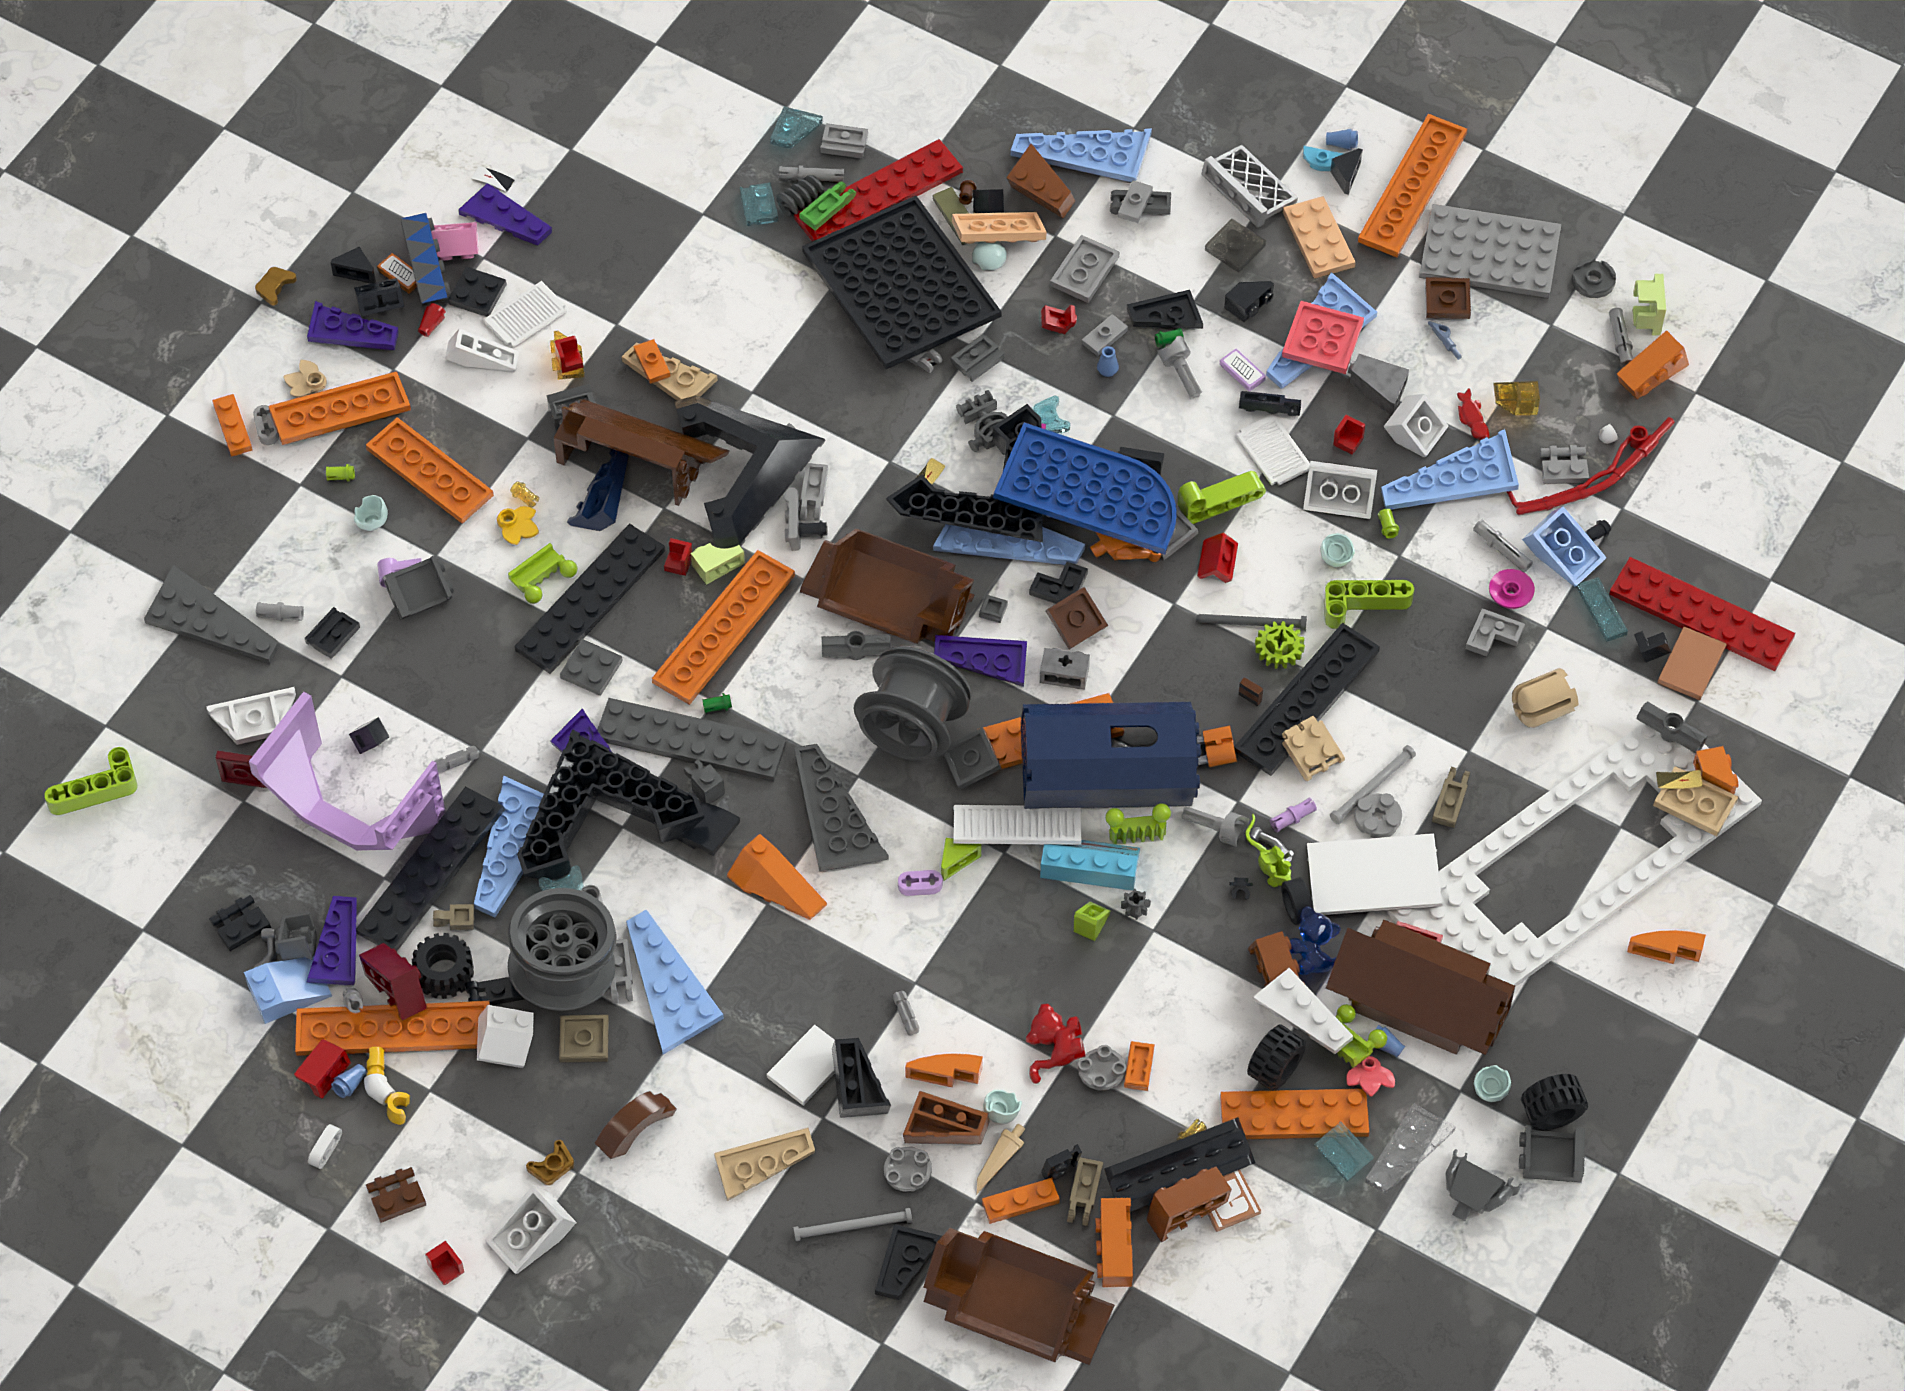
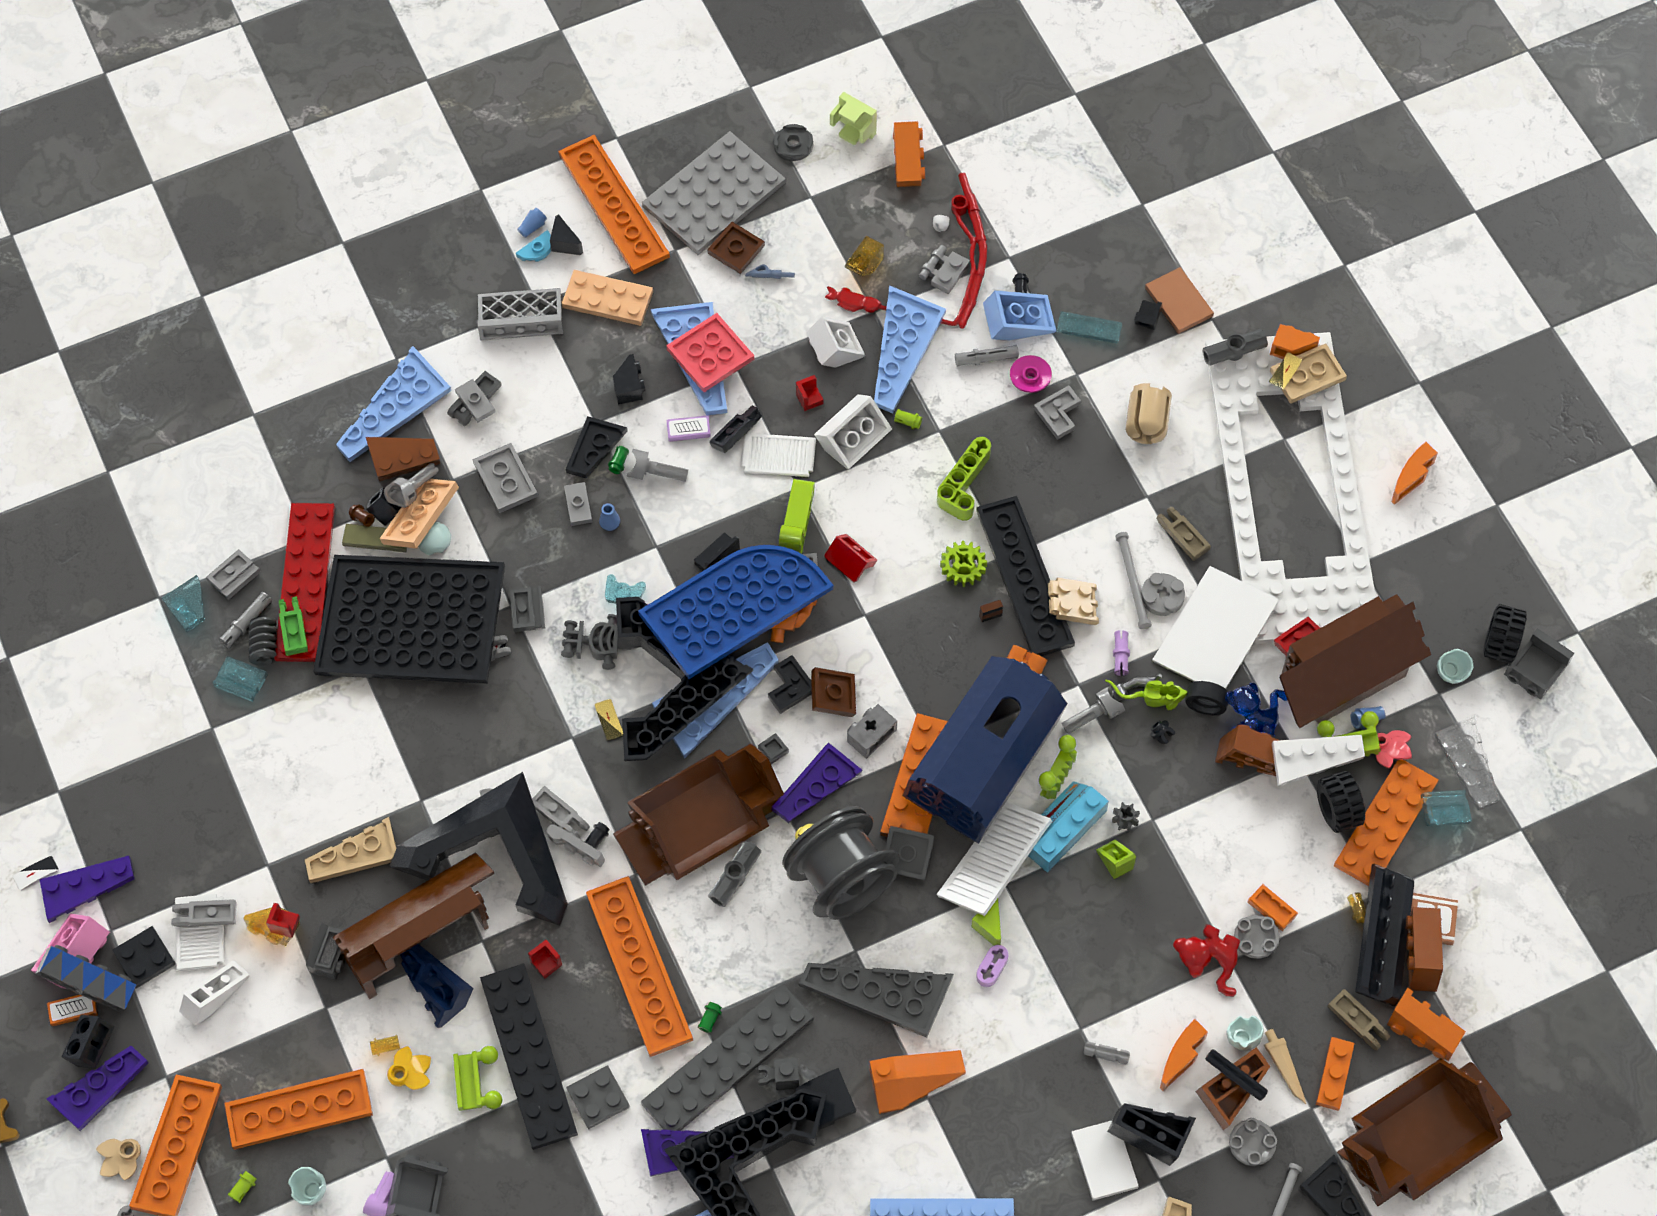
camera: 55 degrees left, 5 degrees up
black slope [330,246,376,284] -> none
red cone [417,303,446,337] -> none
orange plate [634,339,671,384] -> none
yellowish green arch [691,543,745,585] -> none
red bracket [1041,305,1077,334] -> none
black plate [1041,1144,1082,1180] -> none
dark grey bar [1196,614,1307,632] -> none
clear smoke plate [1205,218,1266,273] -> none
light aqua hair [1320,533,1355,567] -> none
flat silver slope [1348,354,1409,416] -> none
dark grey torso [1445,1149,1522,1221] -> none
light grey pin [1609,308,1633,368] -> none
red plate [1609,557,1796,671] -> none
none -> light grey hinge [171,899,237,927]
none -> light grey piece [384,463,439,508]
none -> black axle [1205,1049,1268,1101]

